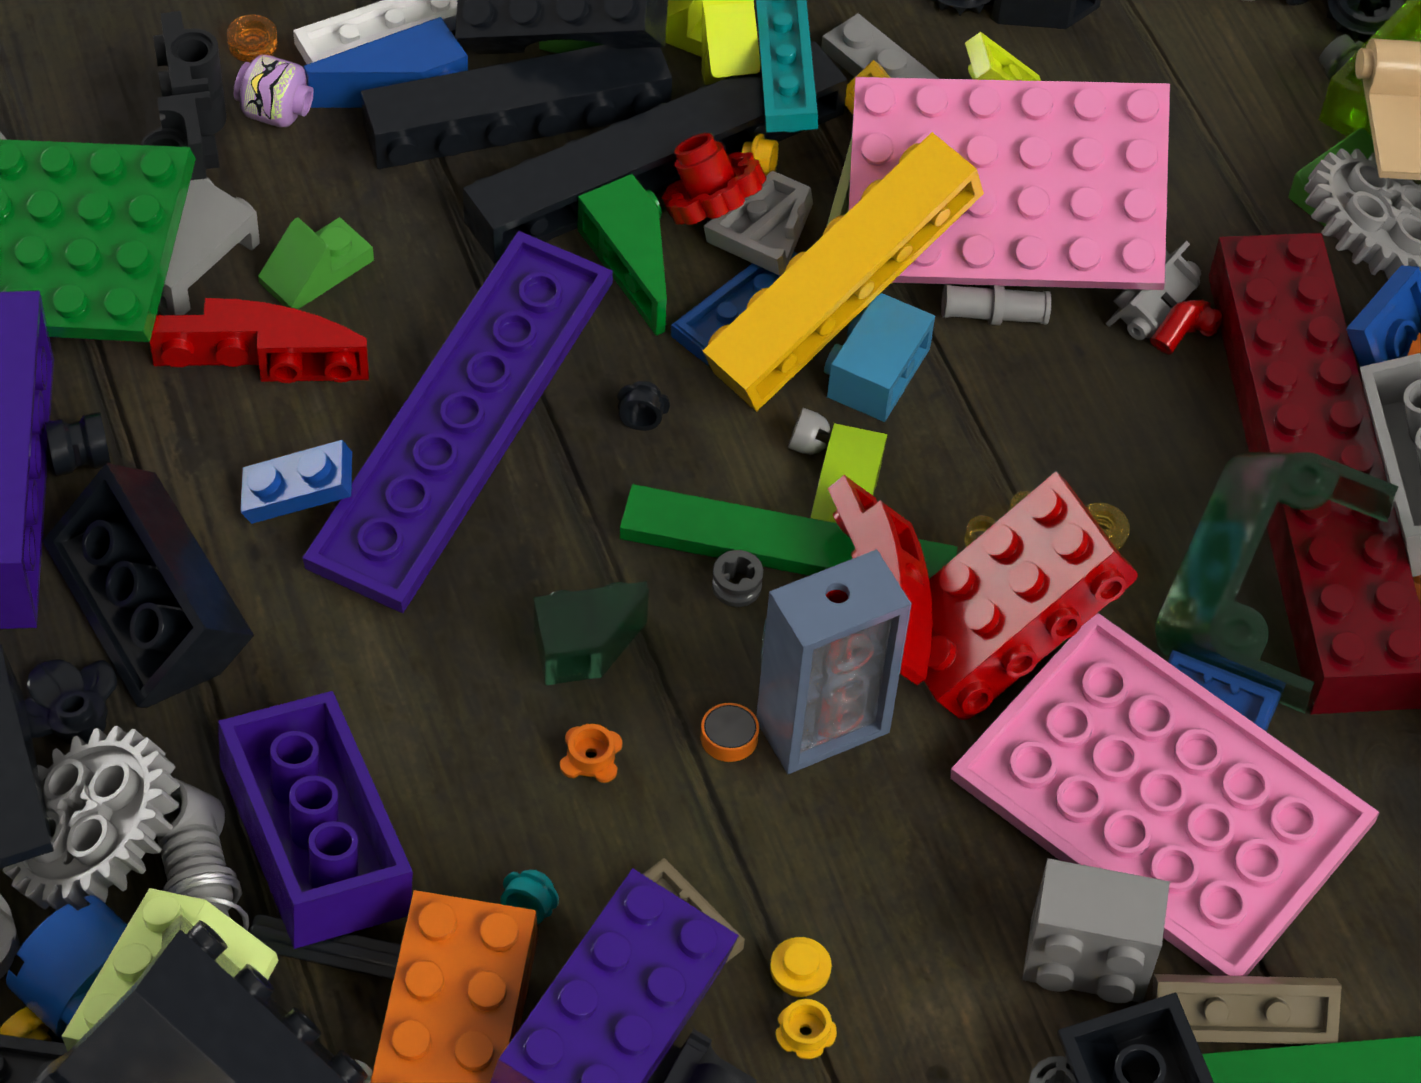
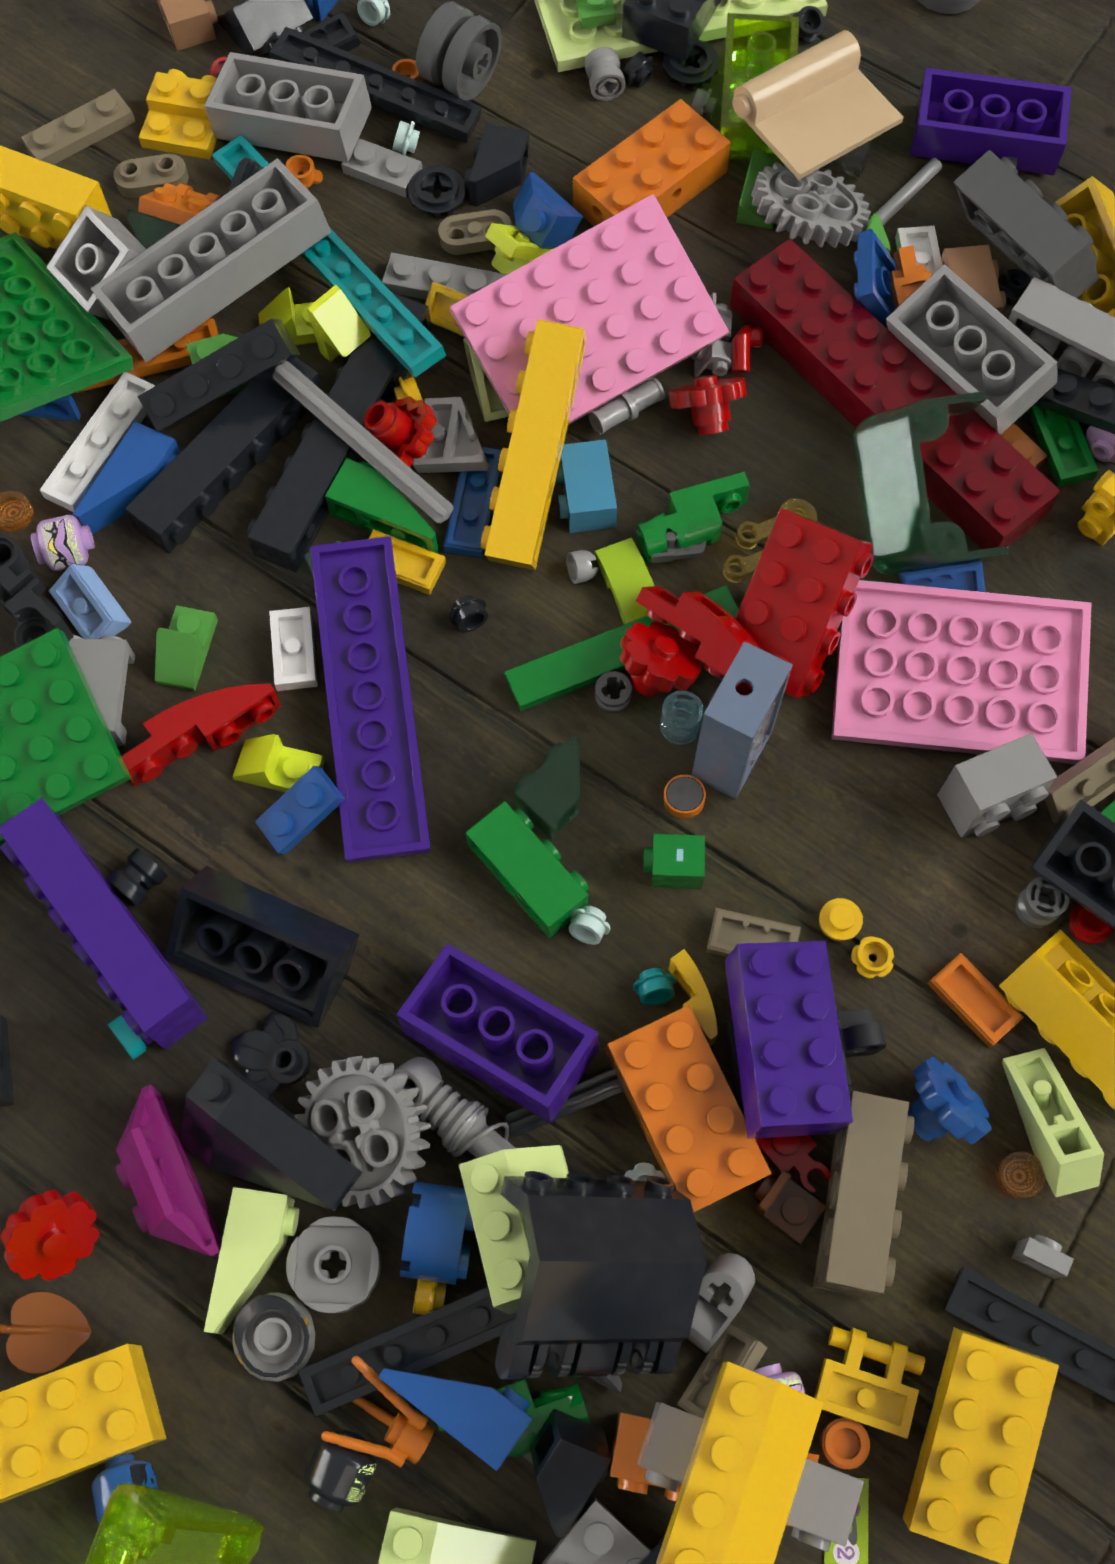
camera: 30 degrees left, 15 degrees up
orange plate [560,724,622,783] -> none
none -> light blue slope [49,564,132,639]
none -> neon yellow slope [233,734,325,792]
none -> white plate [269,607,318,691]
none -> light grey axle [273,361,454,524]
none -> yellow tile [369,529,446,595]
none -> dark tan plate [438,209,511,255]
none -> green brick [465,801,589,939]
none -> blue slope [513,172,583,248]
none -> light aqua plate [569,906,610,945]
none -> orange brick [573,99,731,226]
none -> red plant [619,621,702,697]
none -> green plate [636,472,750,564]
none -> green brick [643,834,705,889]
none -> red plant [668,375,747,435]
none -> yellow slope [668,949,718,1046]

